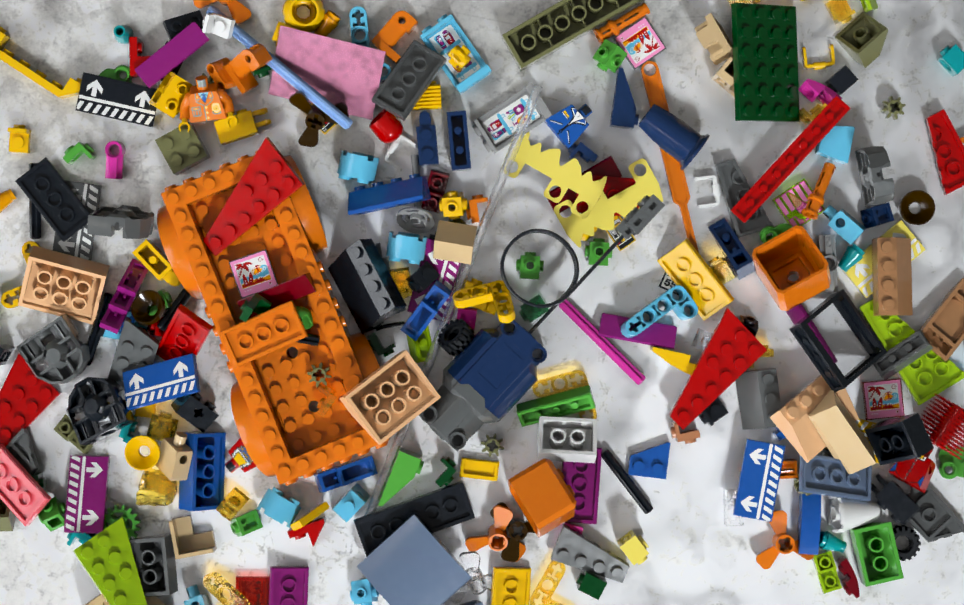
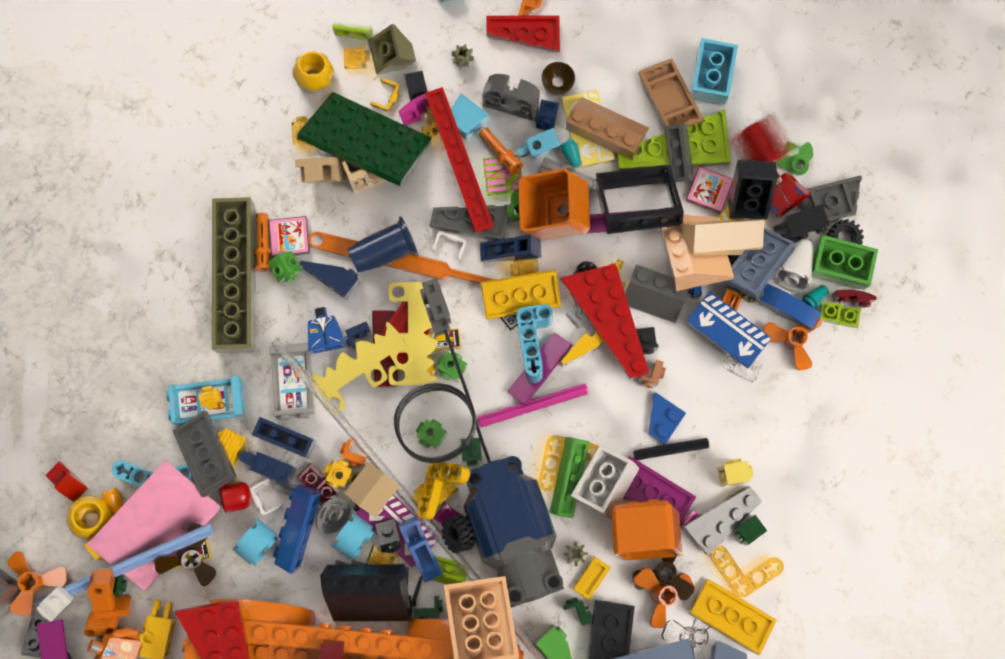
camera: 65 degrees left, 10 degrees down
orange piece [371,11,418,64] -> none

